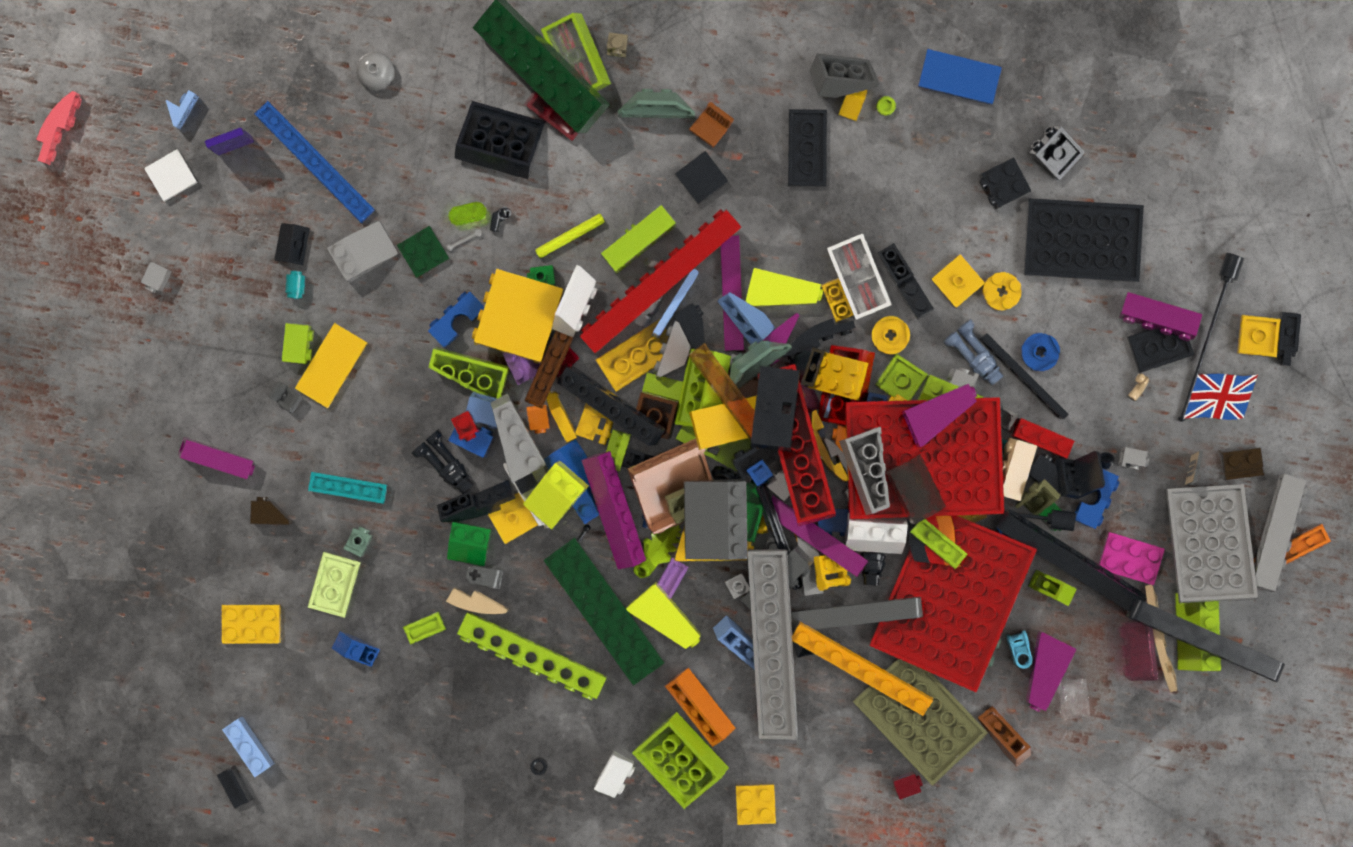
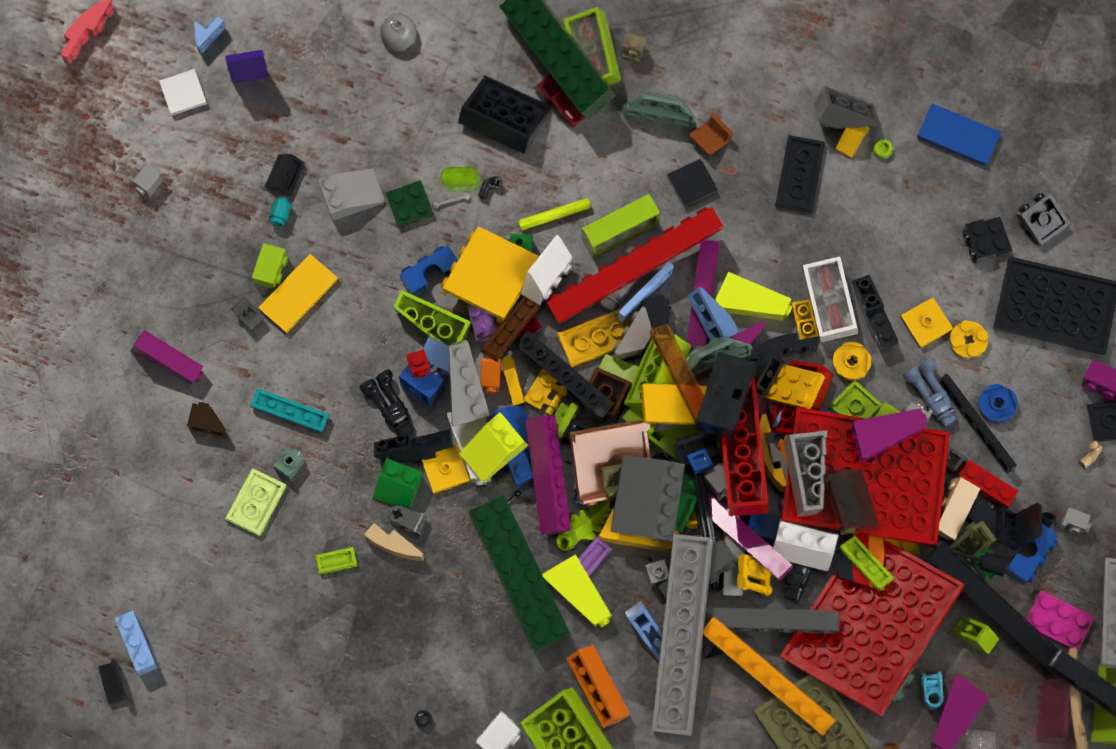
camera: 15 degrees right, 15 degrees down
yellow plate [222,604,281,644] -> none
blue tile [254,101,375,223] -> none
blue slope [332,631,380,667] -> none
lime brick [457,612,607,700] -> none
black tile [515,473,538,495] -> none

